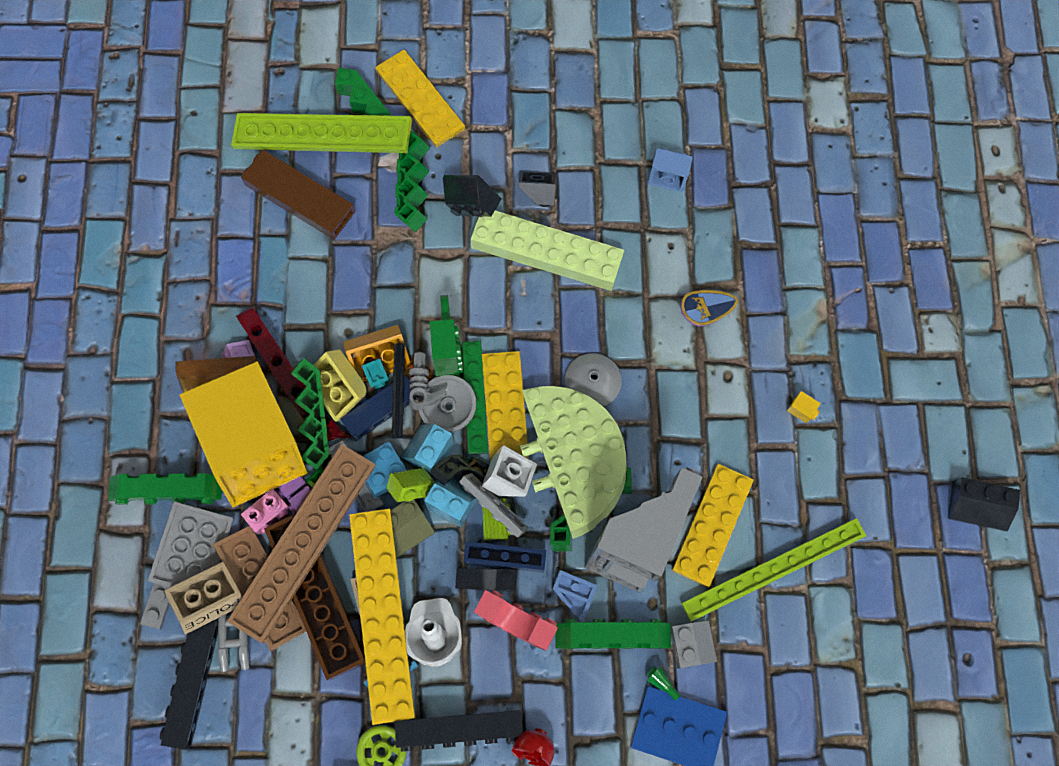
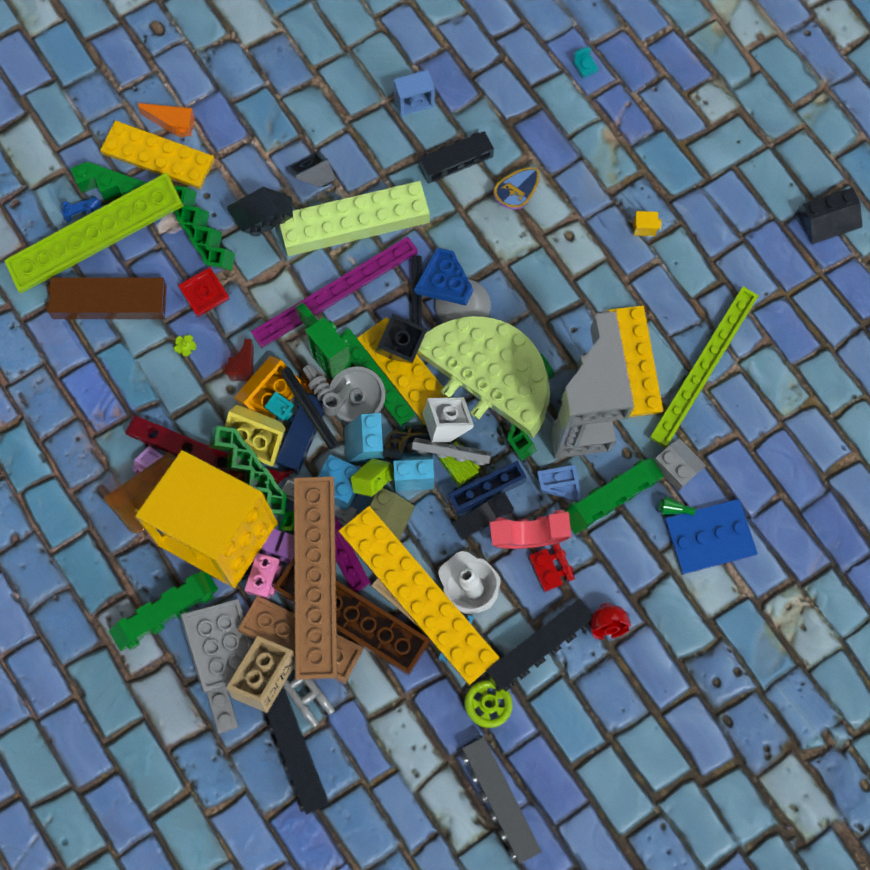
camera: 30 degrees left, 0 degrees up
none -> blue pin [61,197,101,222]
none -> orange slope [138,103,195,137]
none -> lime plant [174,334,197,357]
none -> red plate [178,267,230,318]
none -> clear red arch [225,339,254,381]
none -> magenta plate [251,236,418,349]
none -> magenta plate [335,515,371,593]
none -> black slope [375,313,427,364]
none -> black axle [412,255,422,326]
none -> blue plate [414,248,473,306]
none -> black brick [419,131,494,184]
none -> red plate [529,543,575,593]
none -> teal bracket [572,47,599,79]

